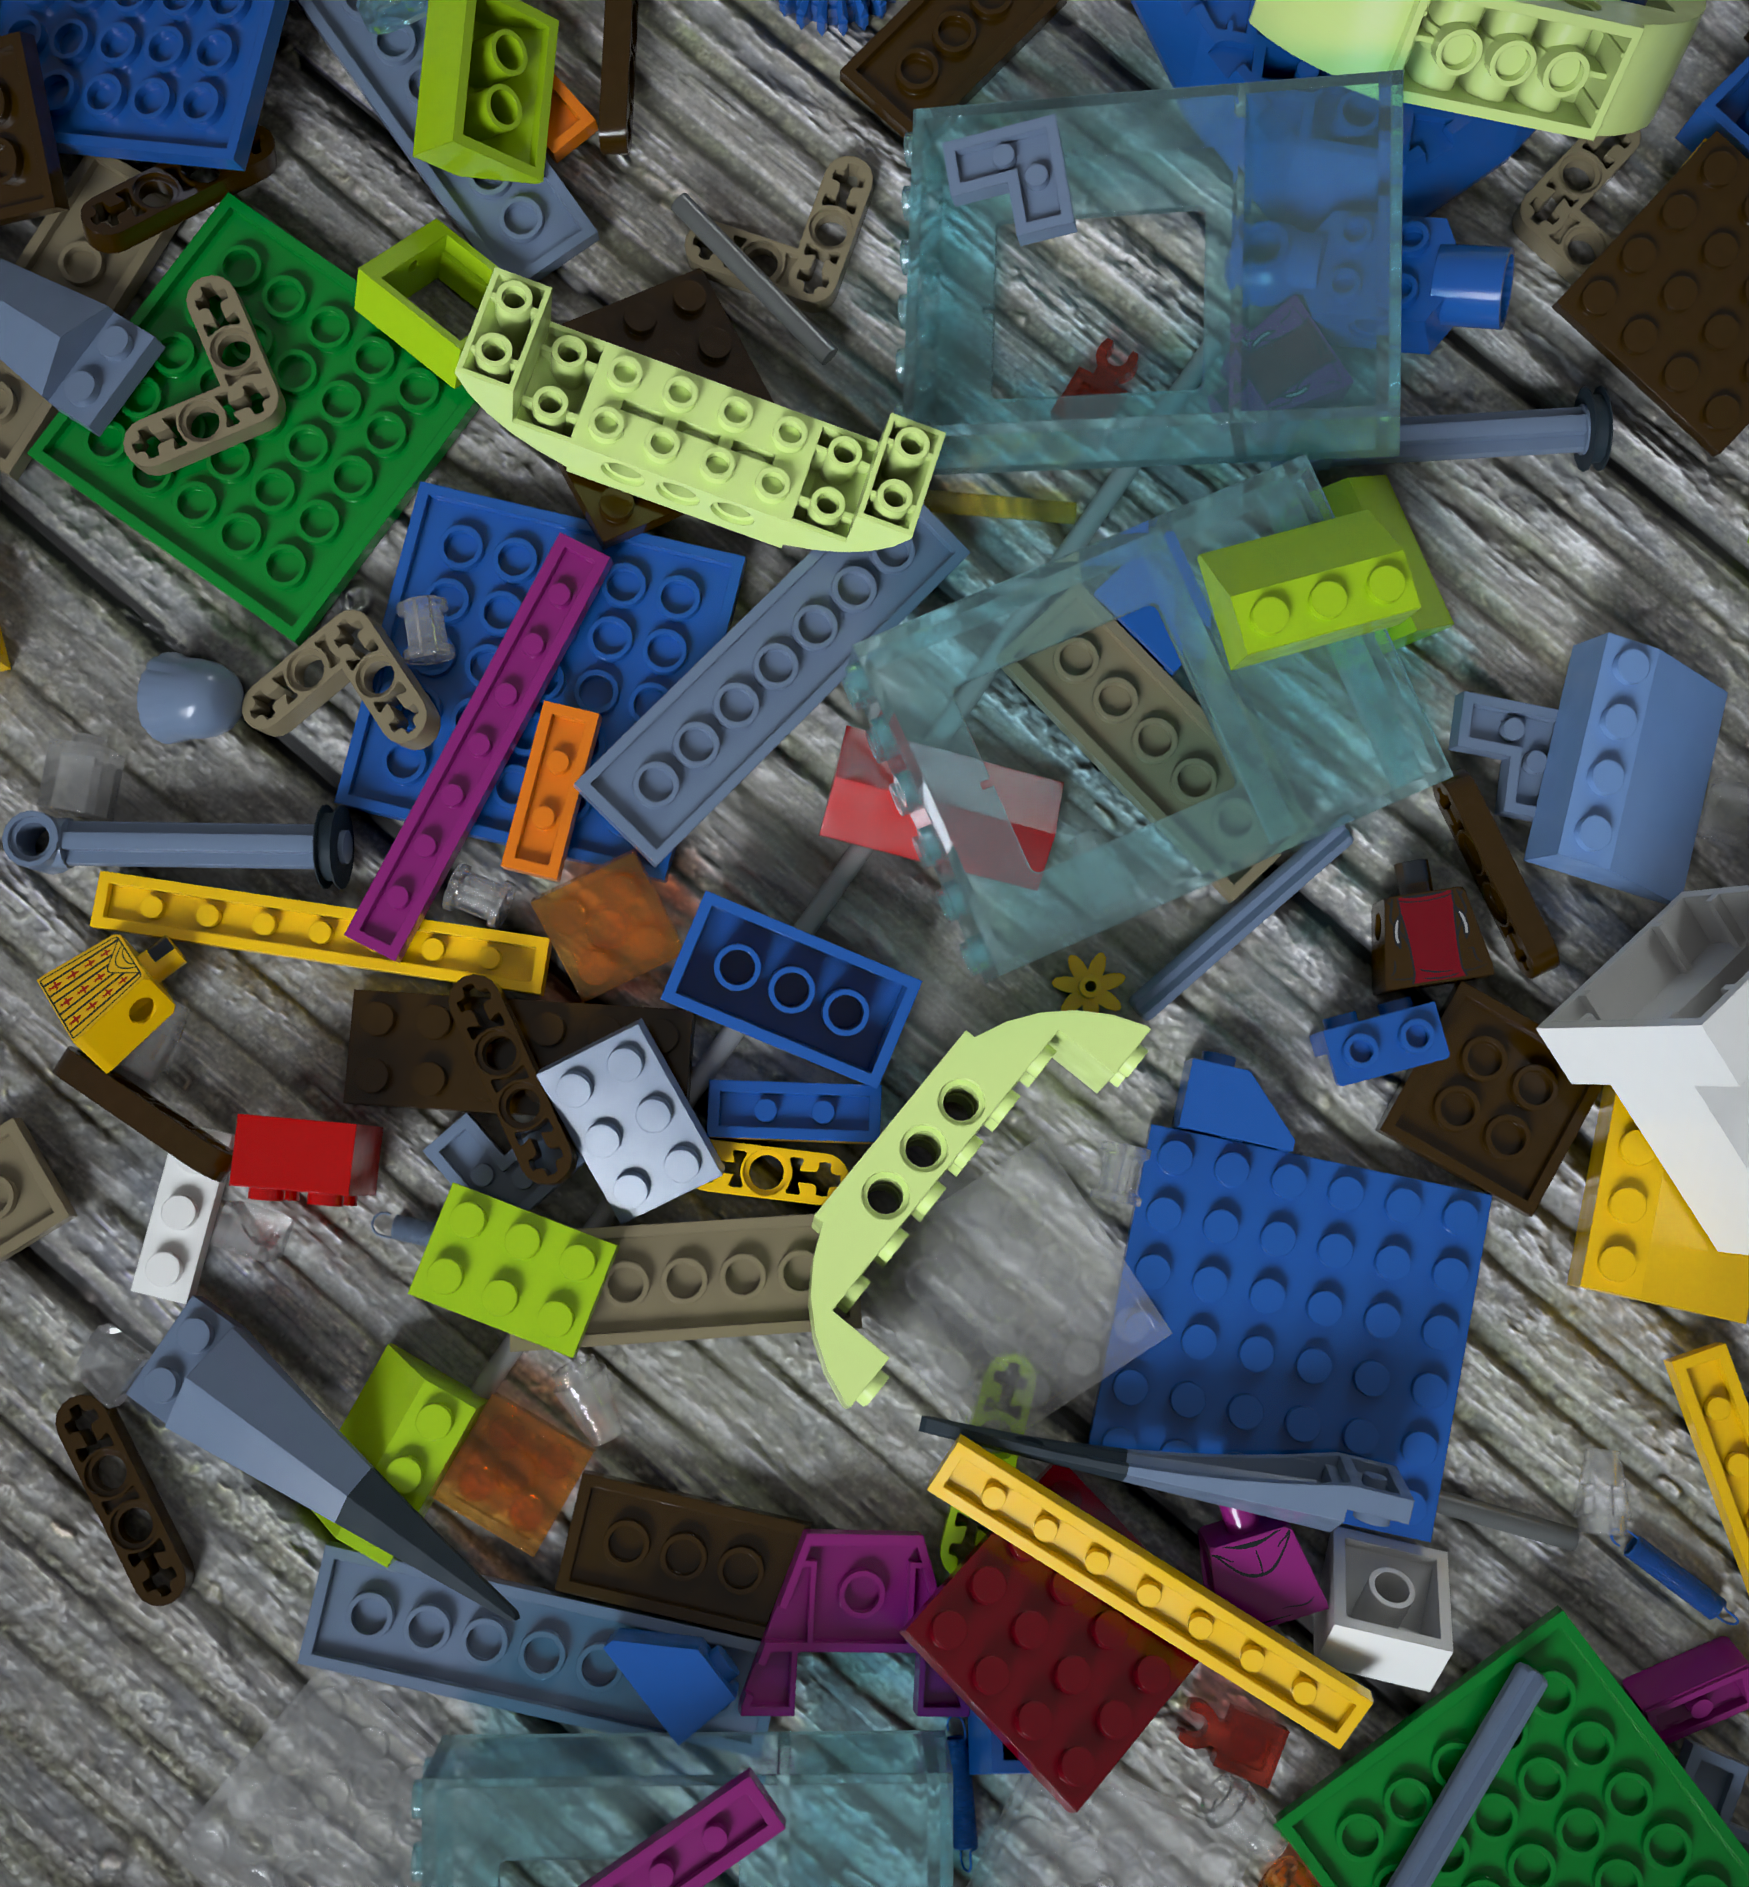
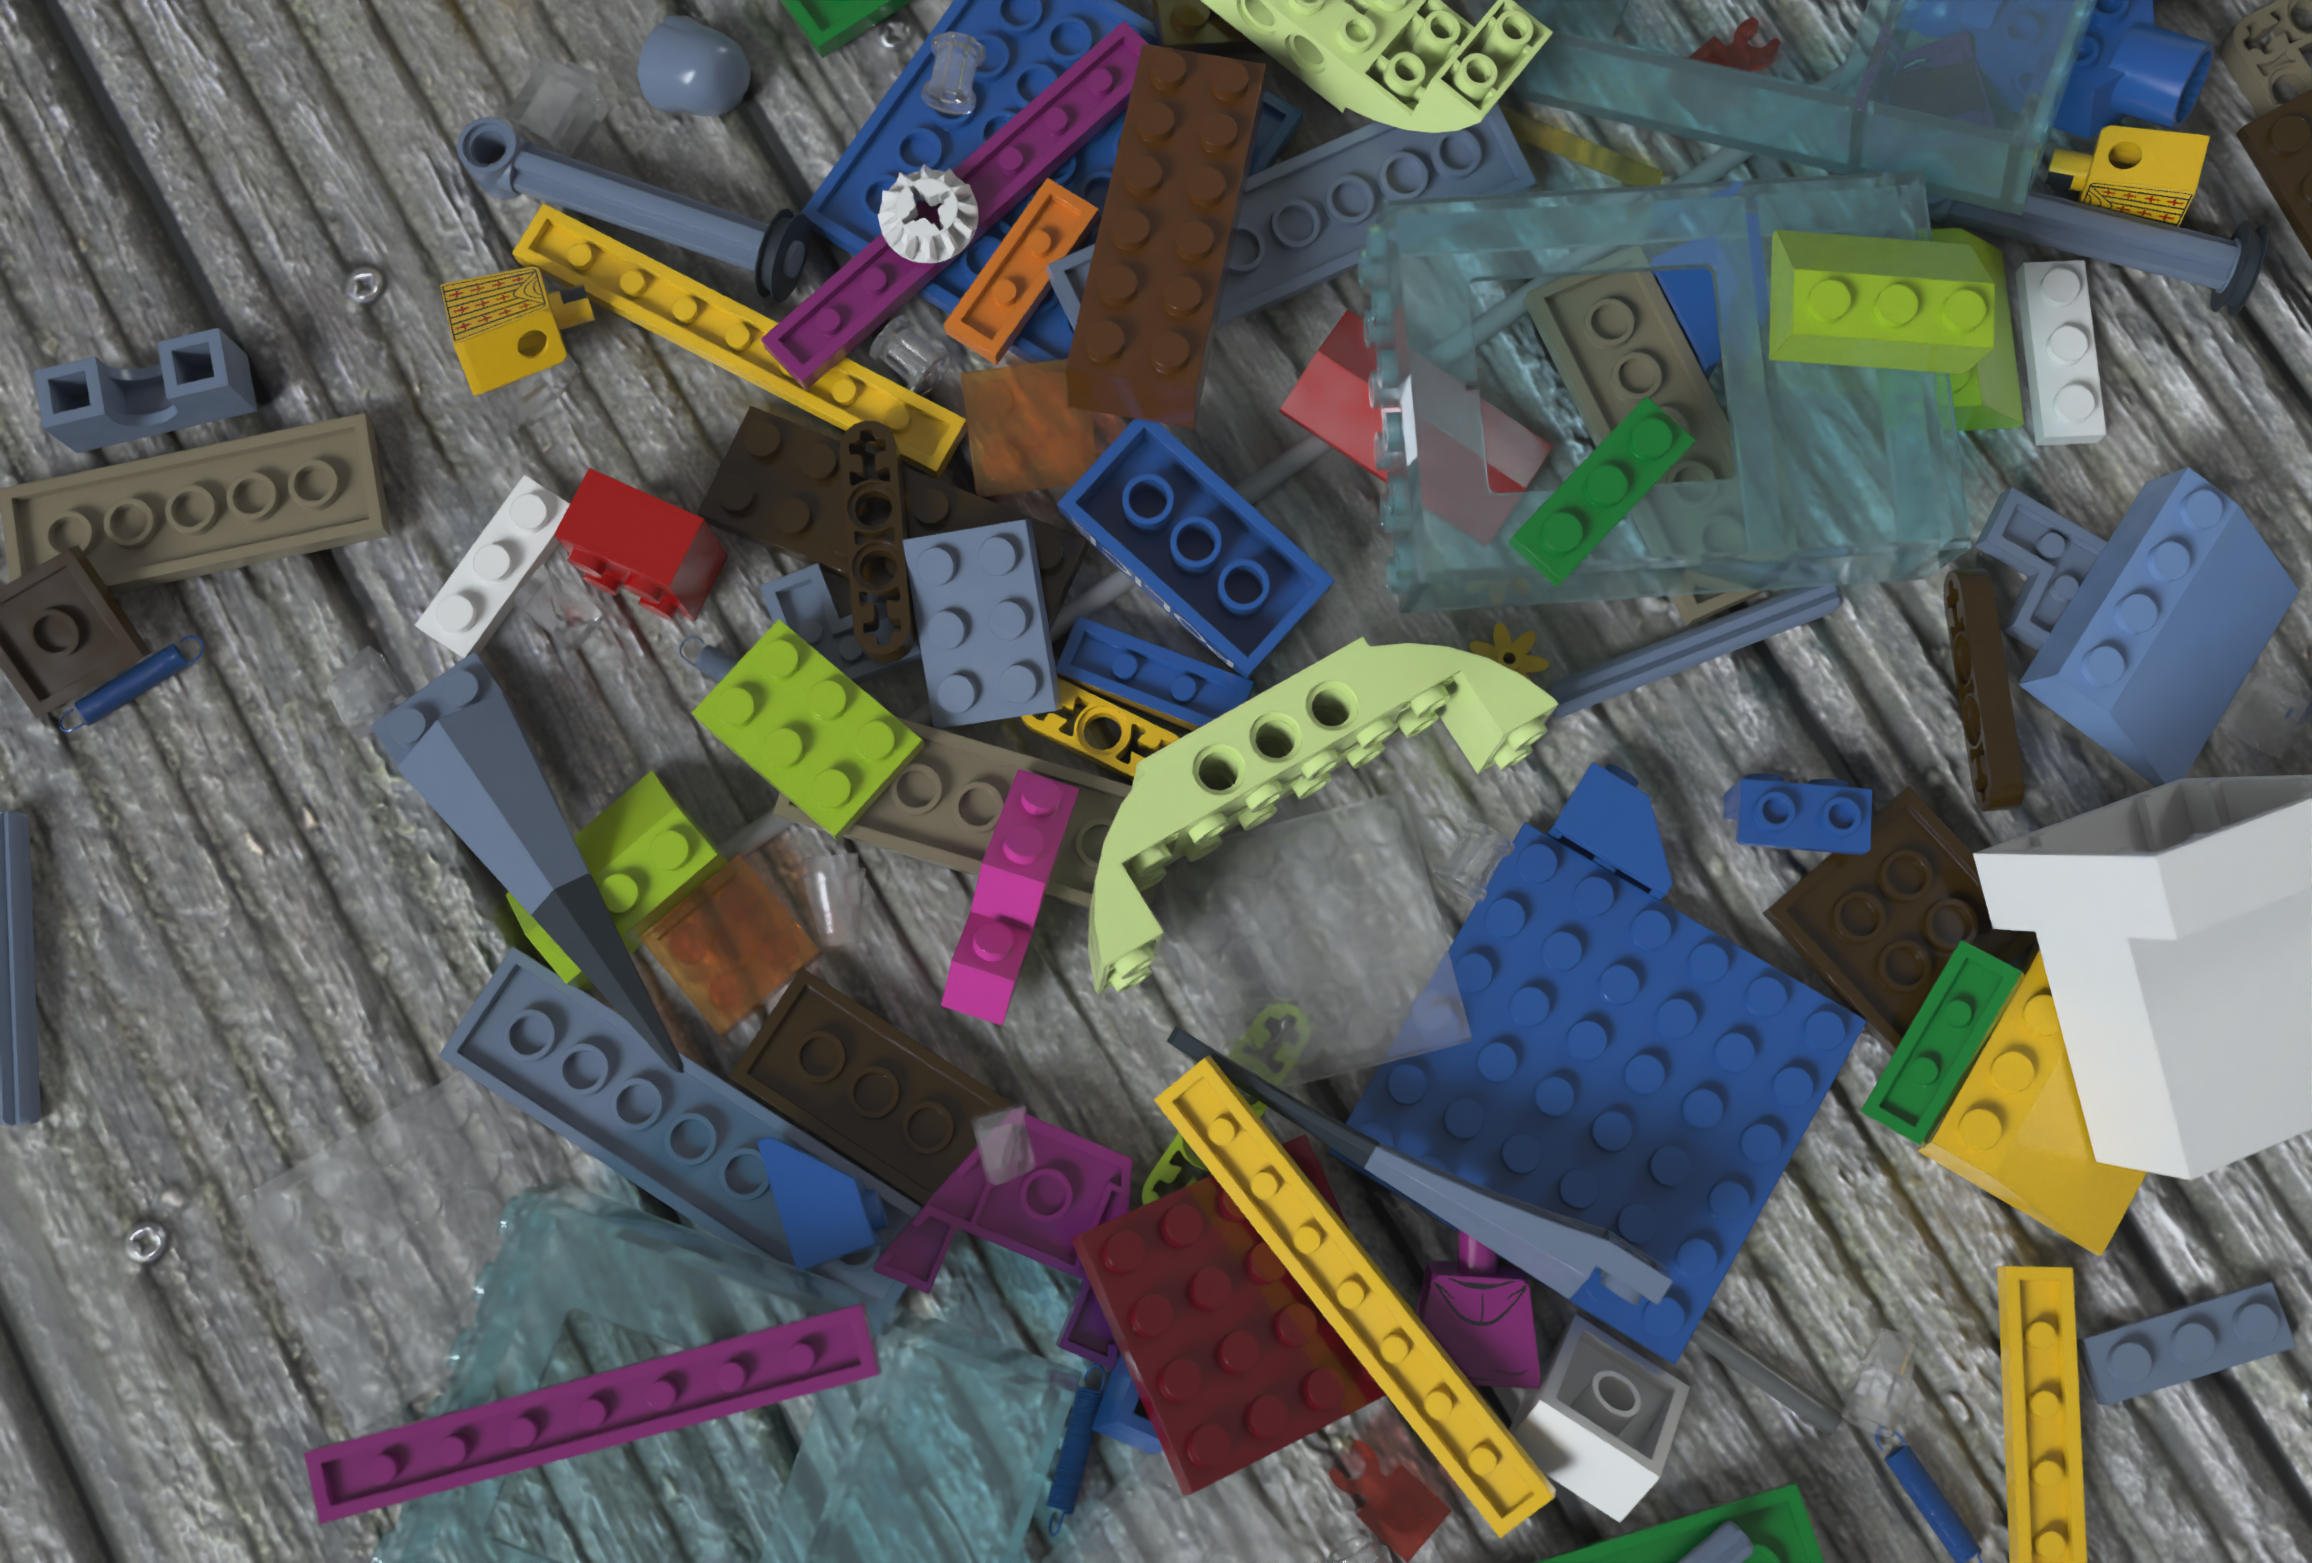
camera: 25 degrees right, 5 degrees down
dark brown beam [52,1046,233,1183] -> none
dark brown beam [55,1392,195,1606] -> none
dark tan beam [242,609,441,750] -> none
torso [1371,859,1495,996] -> none
none -> white gear [877,164,979,263]
none -> dark pink arch [941,769,1080,1026]
none -> clear slope [971,1103,1035,1185]
none -> reddish brown brick [1066,44,1266,429]
none -> green plate [1508,396,1696,588]
none -> green plate [1860,940,2025,1148]
none -> white plate [2015,260,2106,446]
none -> yellow torso [2044,125,2210,227]

